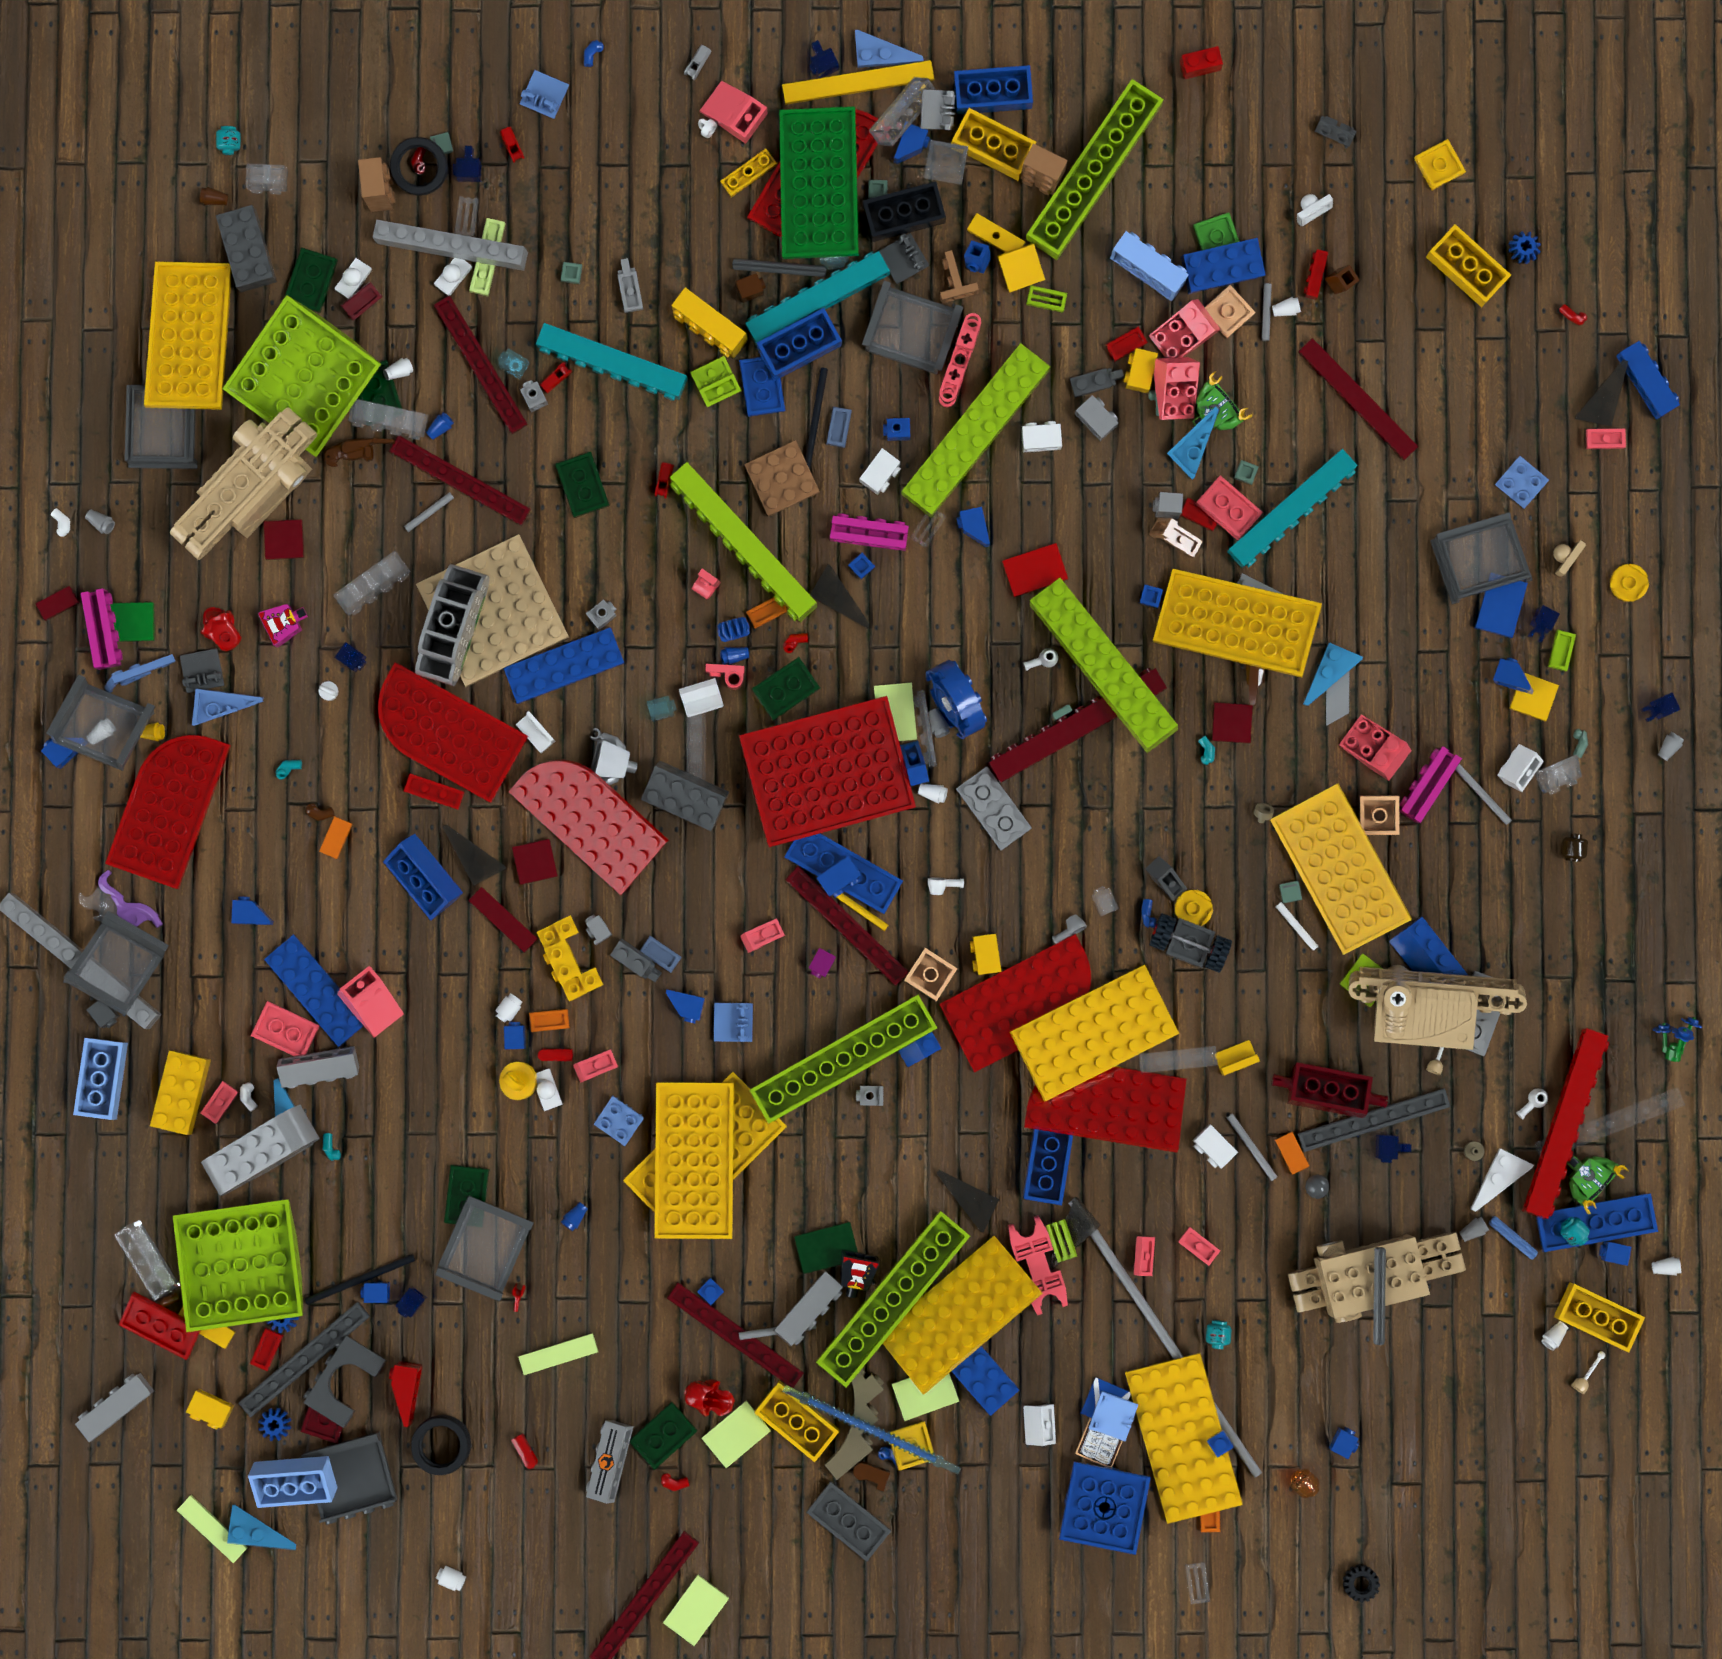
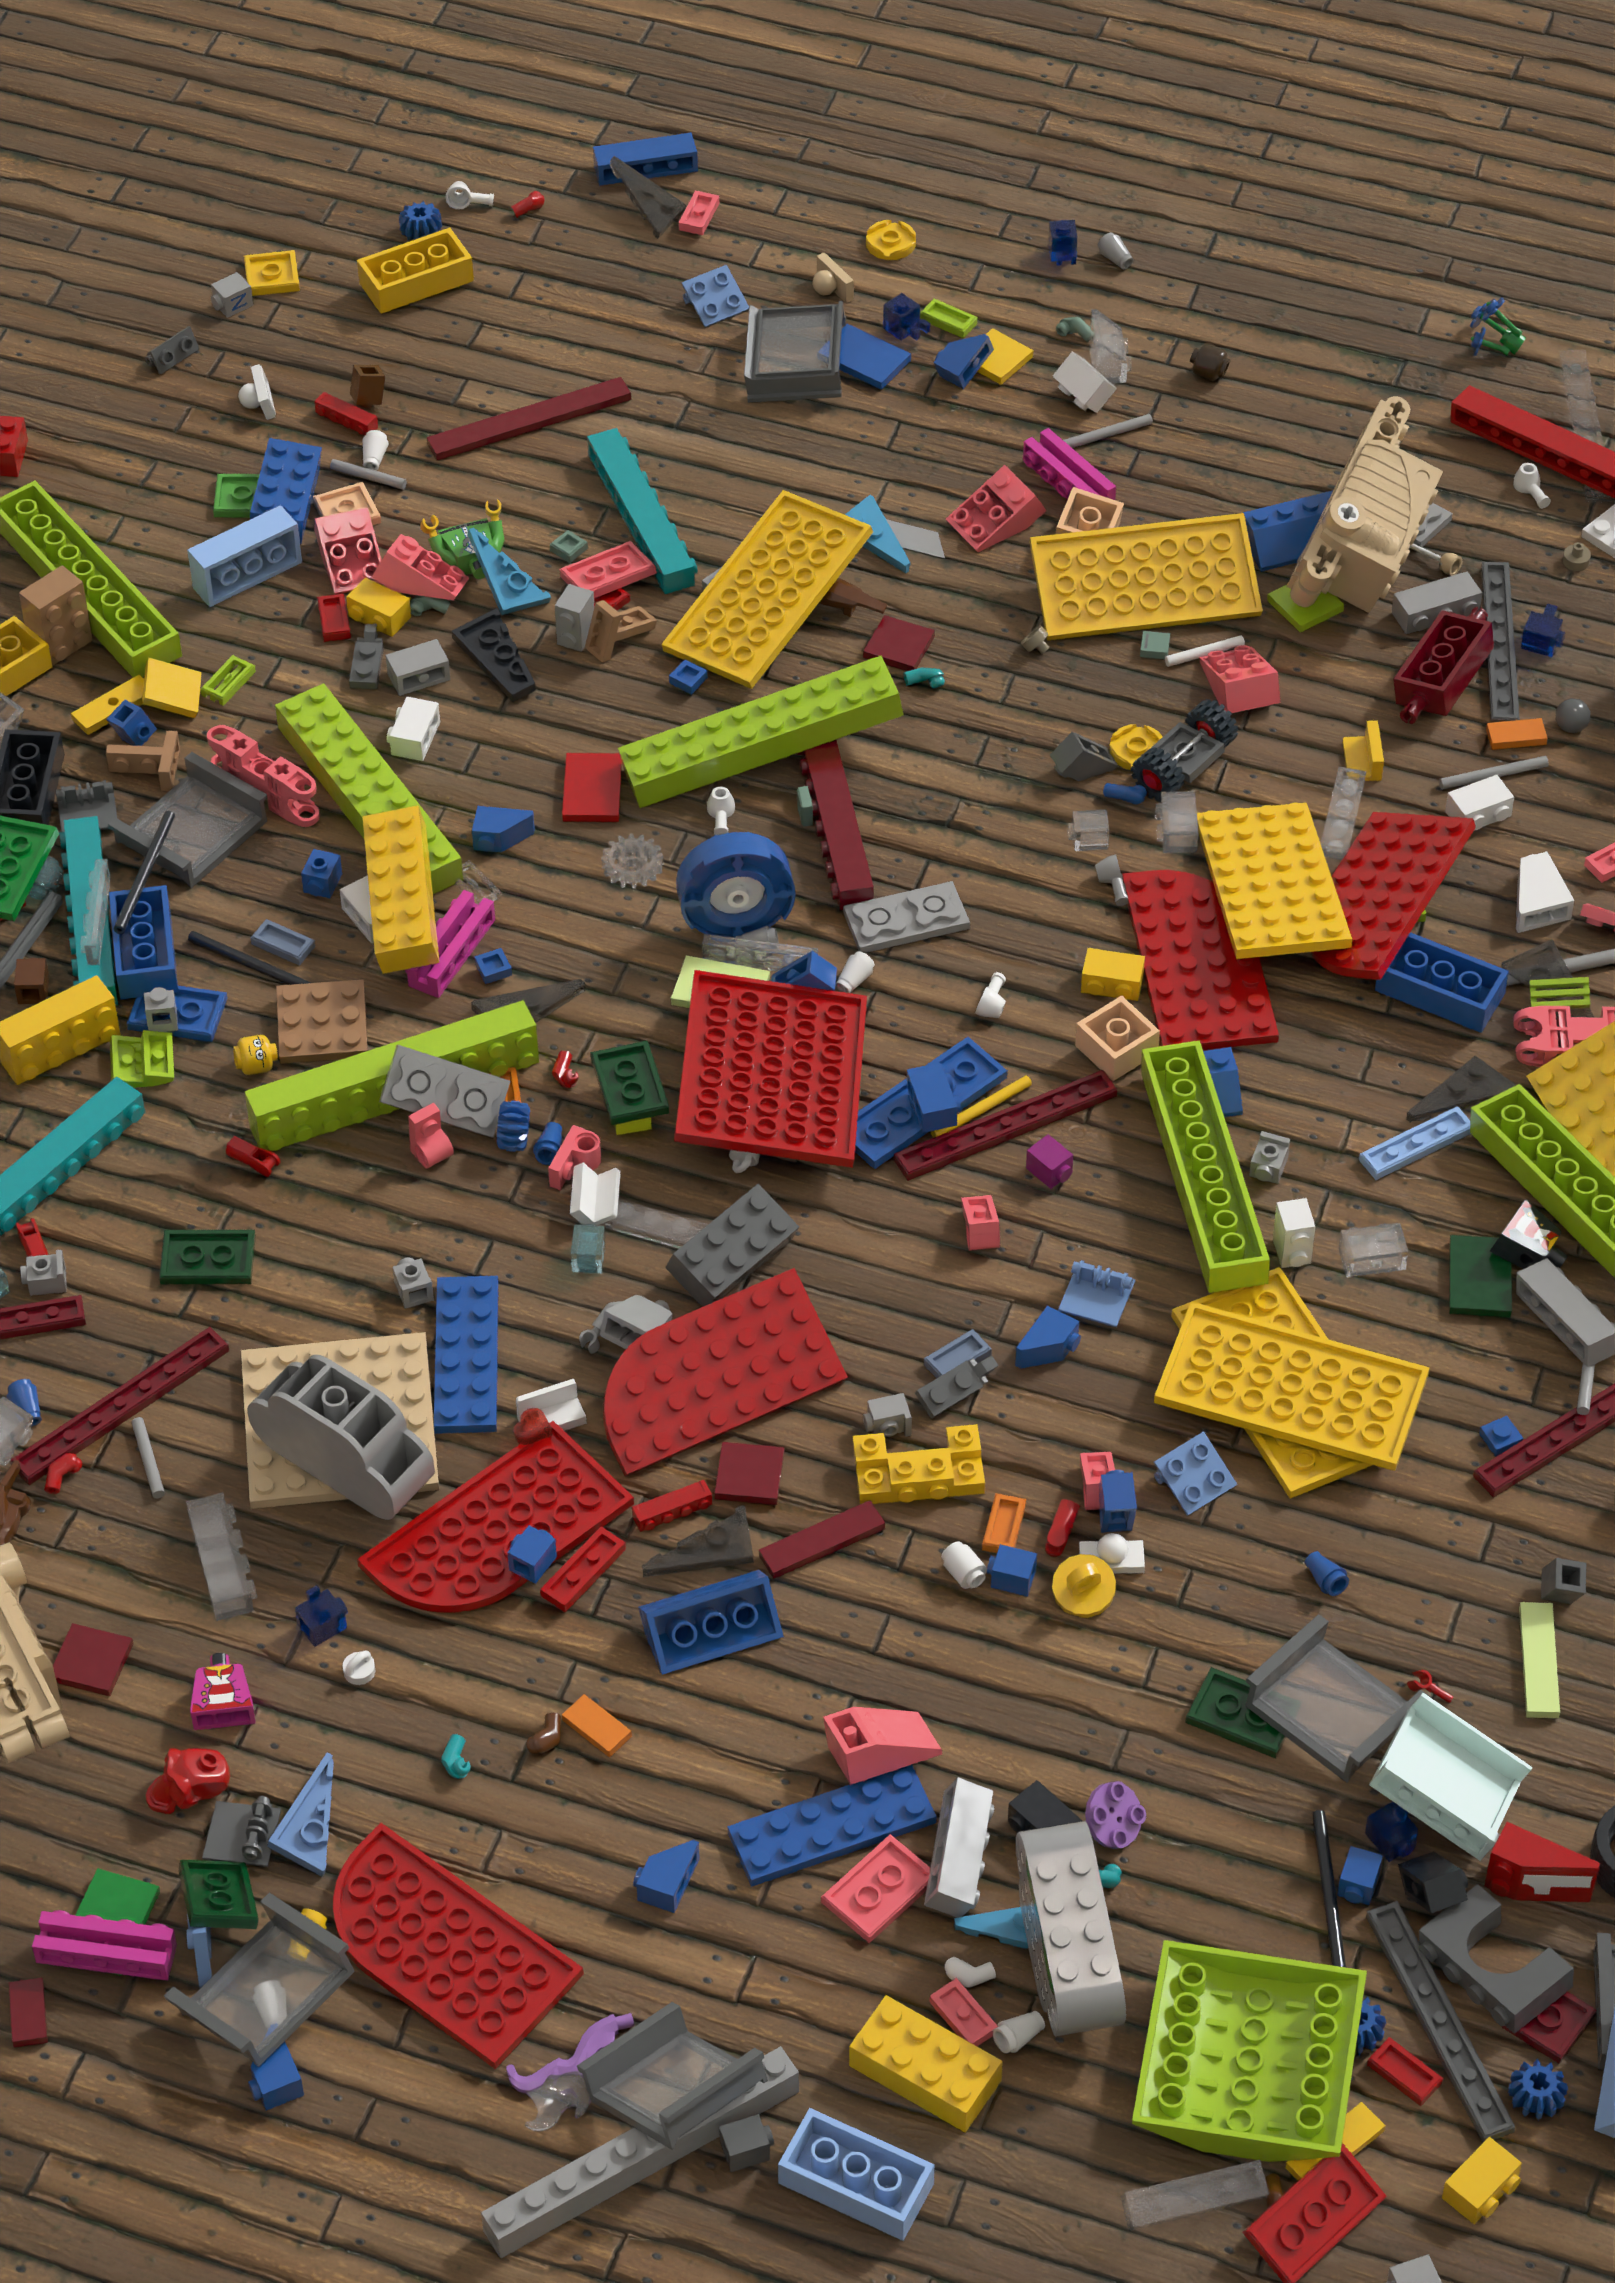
camera: 70 degrees left, 35 degrees down
none -> red arm [44,1453,82,1494]
none -> clear plate [80,859,110,965]
none -> black piece [113,811,175,934]
none -> light grey brick [144,987,178,1032]
none -> dark green tile [178,1859,259,1929]
none -> light grey brick [211,272,253,318]
none -> yellow head [233,1035,278,1075]
none -> yellow brick [362,805,440,974]
none -> light grey piece [379,1045,510,1138]
none -> white bar [446,181,494,209]
none -> black wing [452,608,536,702]
none -> blue brick [507,1525,557,1584]
none -> clear red tile [513,1408,553,1445]
none -> clear gear [601,833,664,888]
none -> red piece [632,1479,712,1532]
none -> white cone [993,2011,1045,2053]
none -> black brick [1008,1780,1082,1833]
none -> medium lavender plate [1085,1781,1146,1849]
none -> blue slope [1099,1470,1137,1533]
none -> clear brick [1155,791,1199,853]
none -> coral slope [1199,645,1281,713]
none -> white brick [1273,1198,1315,1268]
none -> clear brick [1338,1223,1408,1278]
none -> light blue tile [1359,1106,1471,1180]
none -> light aqua panel [1369,1693,1532,1861]
none -> light grey brick [1392,571,1482,634]
none -> black brick [1398,1851,1468,1913]
none -> white slope [1516,852,1574,933]
none -> dark grey brick [1541,1558,1586,1604]

